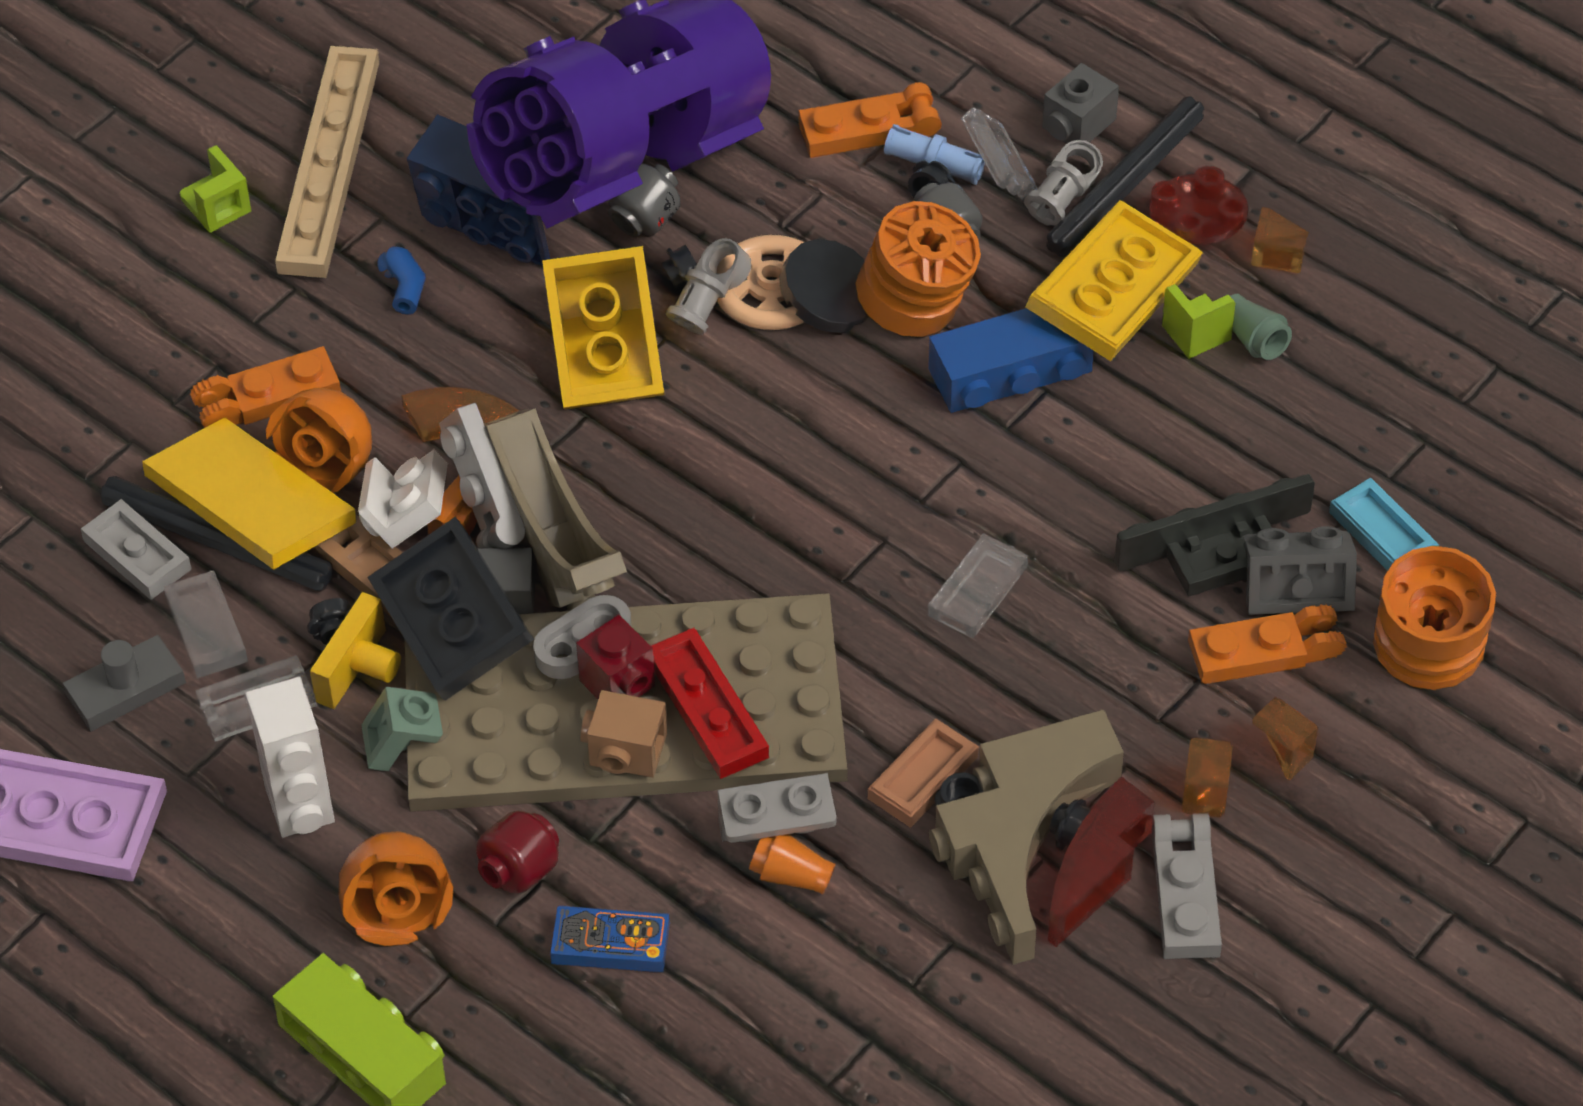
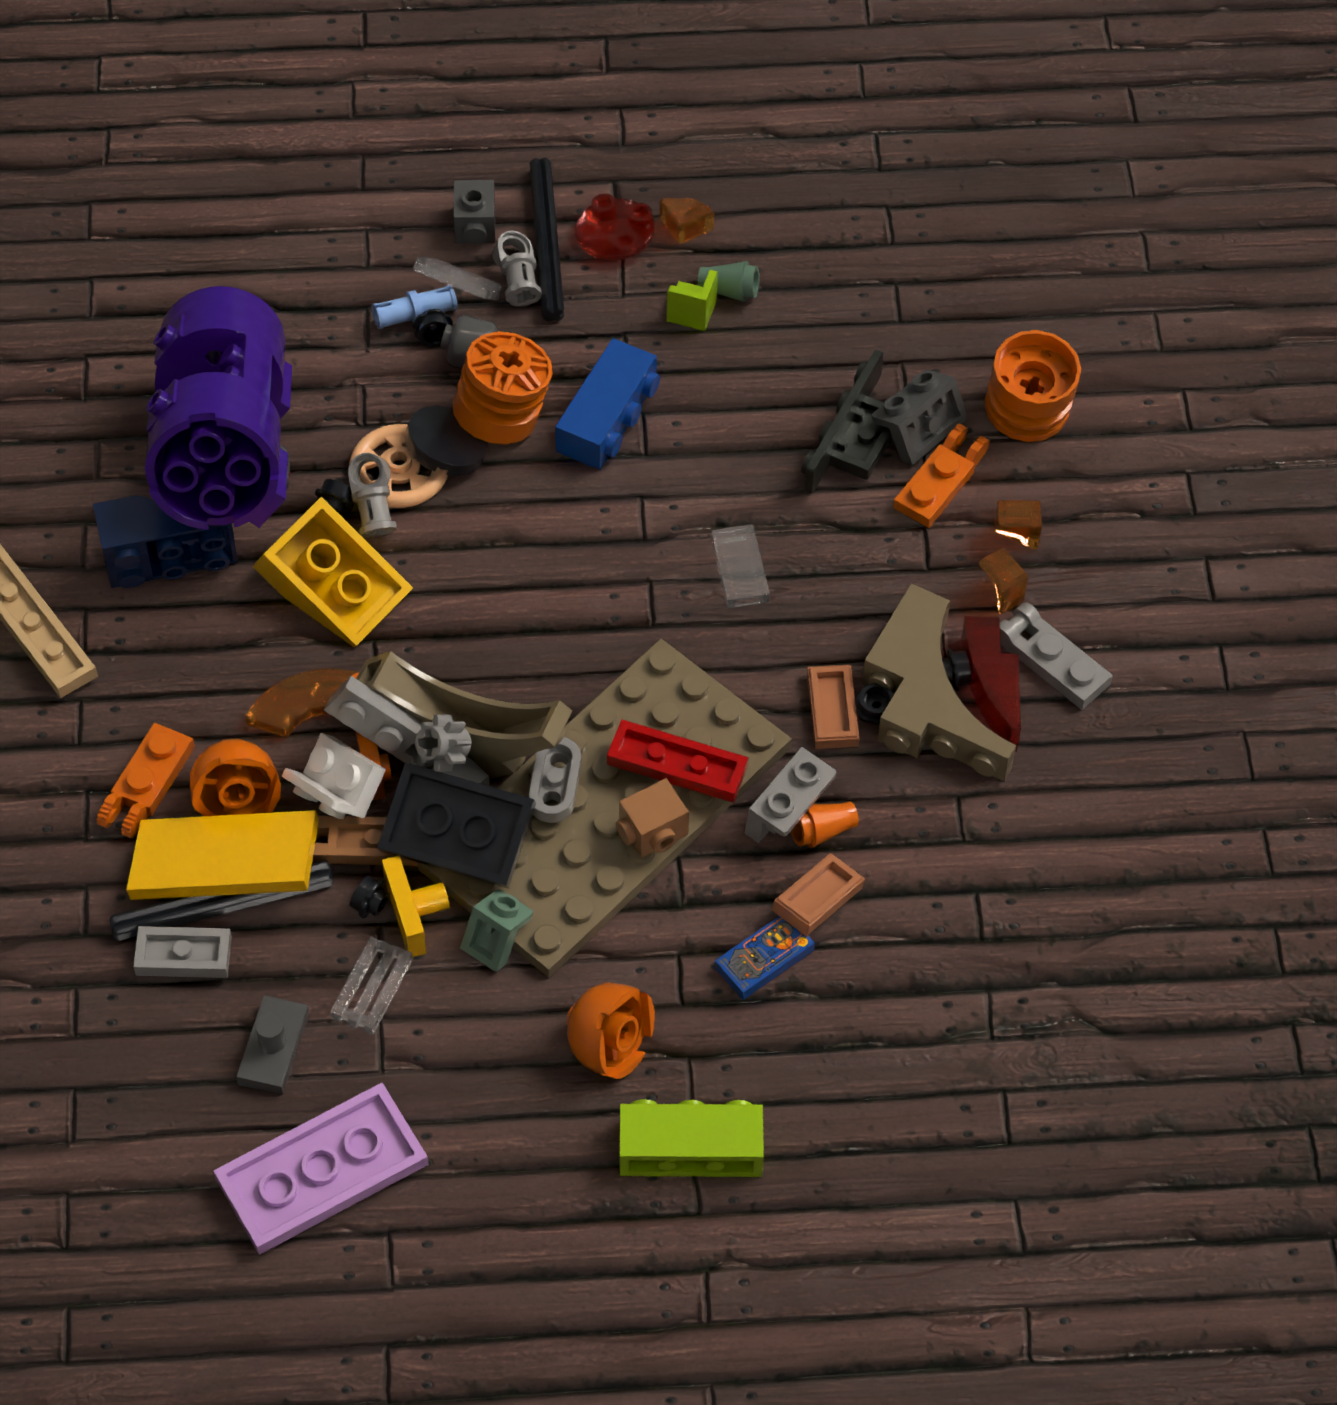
camera: 45 degrees left, 5 degrees up
clear tile [163,570,248,678] -> none
white brick [246,676,335,838] -> none
blue arm [377,247,426,315] -> none
dark red head [476,810,559,894] -> none
dark red brick [576,615,655,699] -> none
orange plate [799,83,942,158] -> none
yellow tile [1025,200,1203,362] -> none
medium azure tile [1329,477,1439,571] -> none
none -> light grey gear [415,715,472,771]
none -> nougat tile [772,853,865,937]

